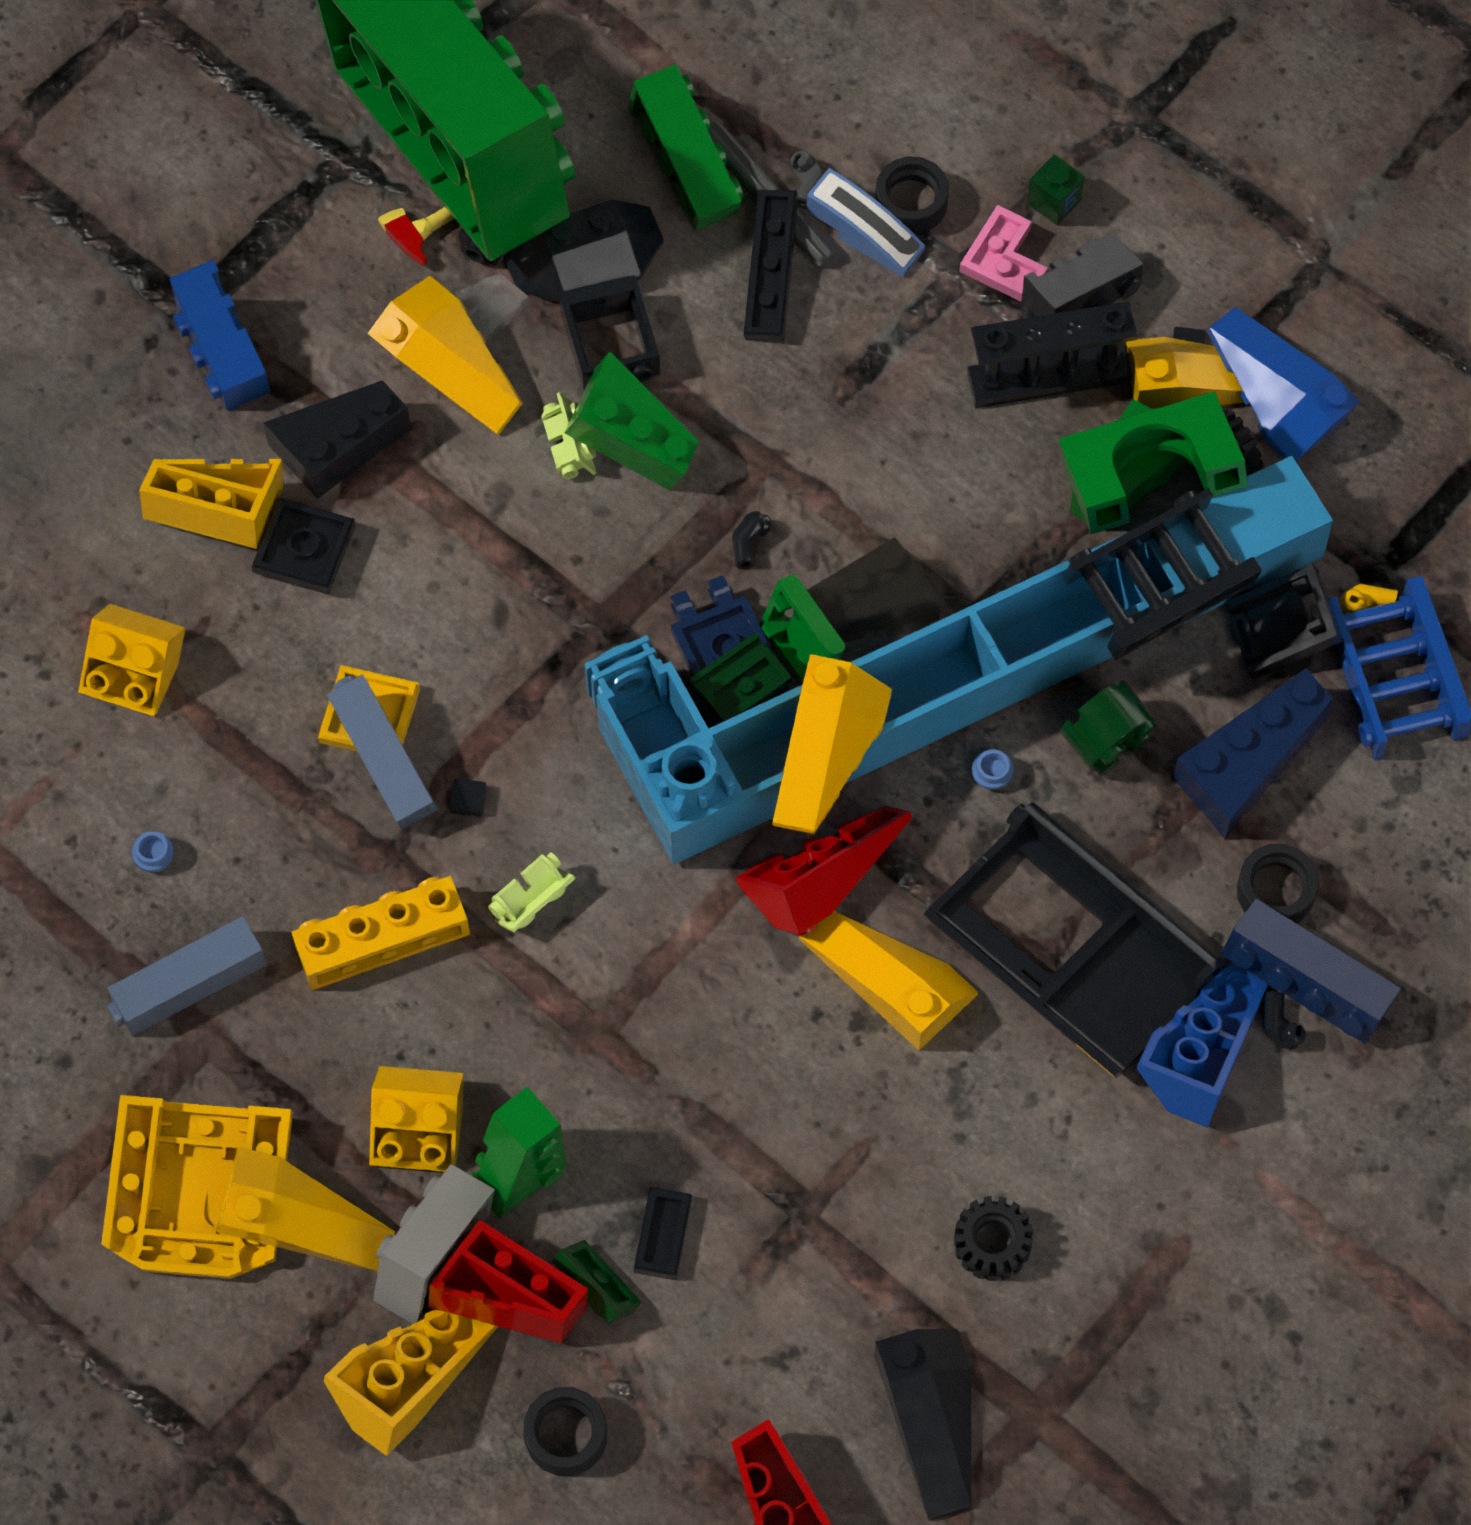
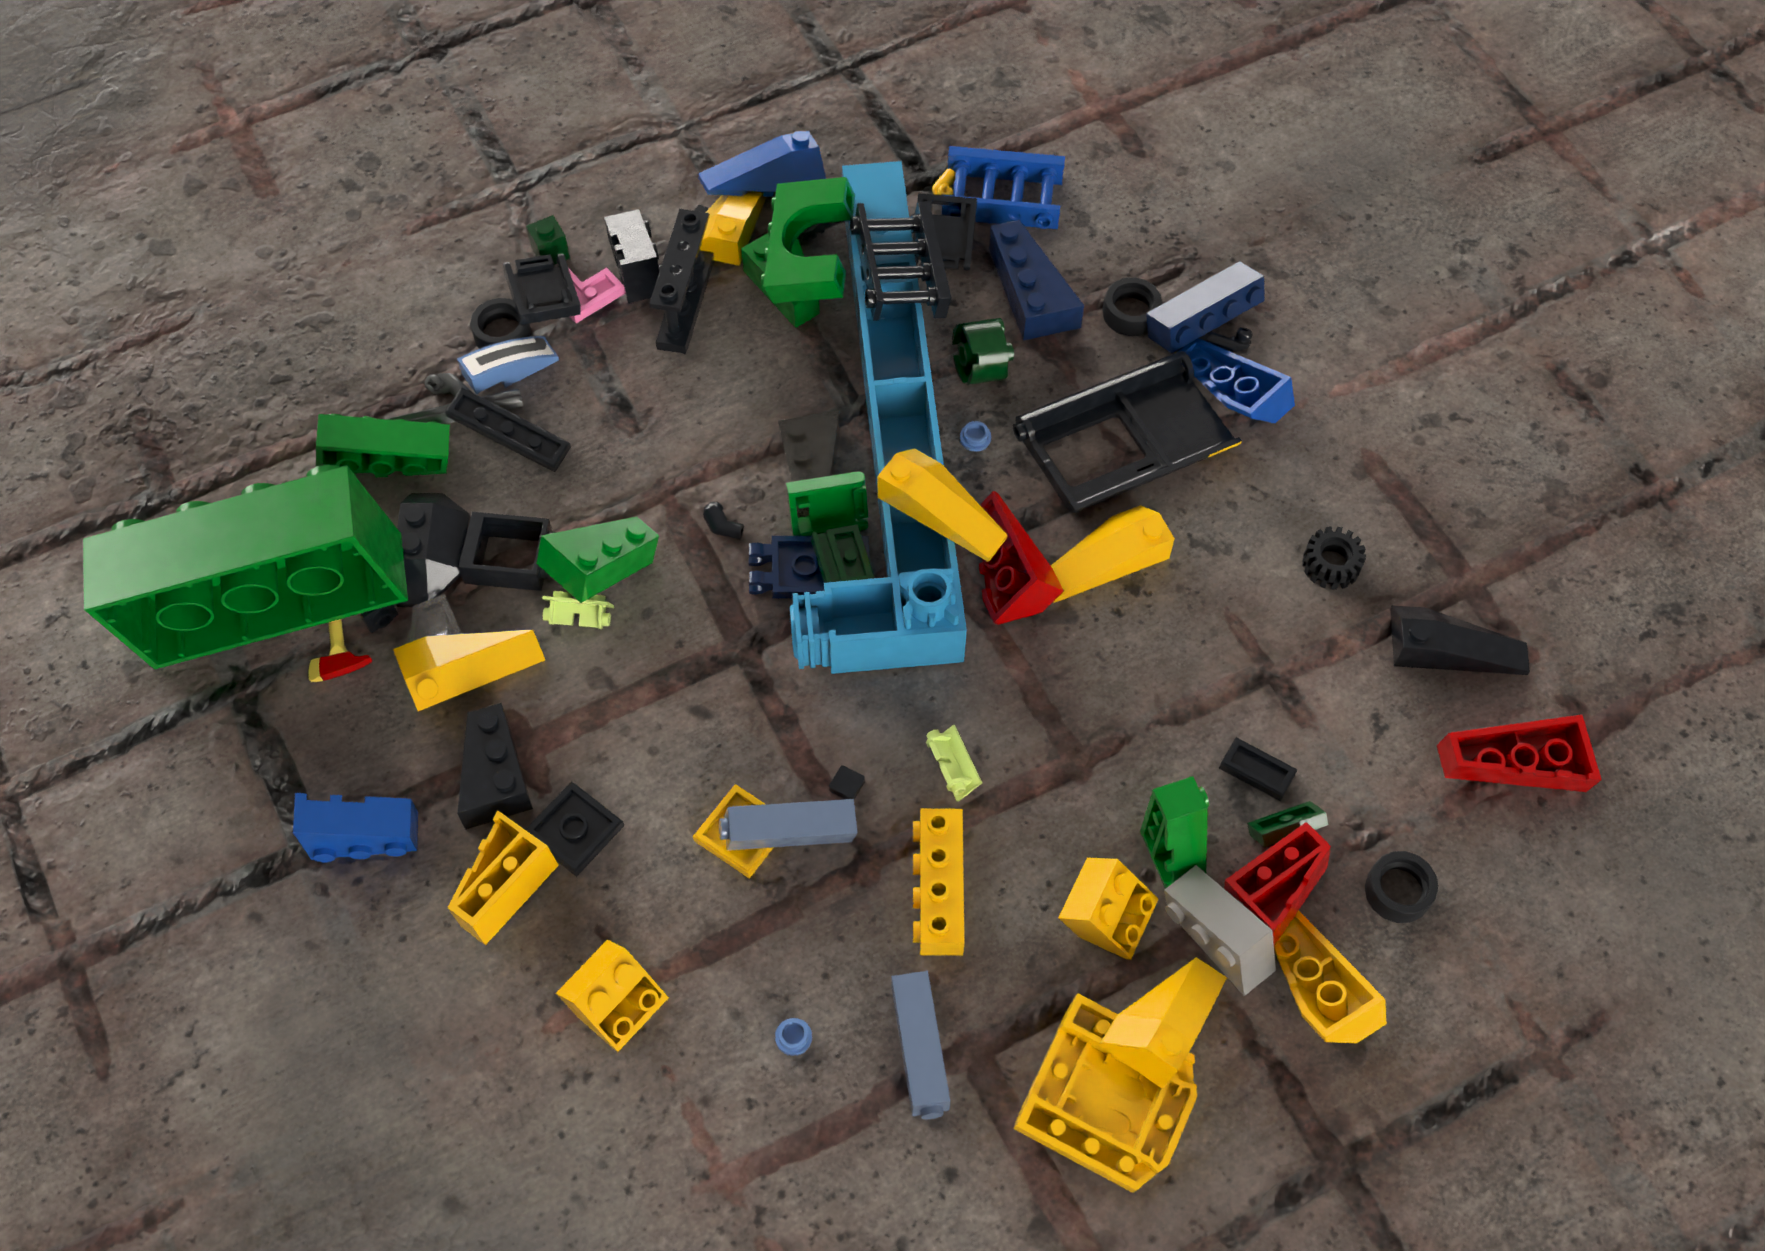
camera: 70 degrees left, 5 degrees down
none -> black container [503,253,581,325]

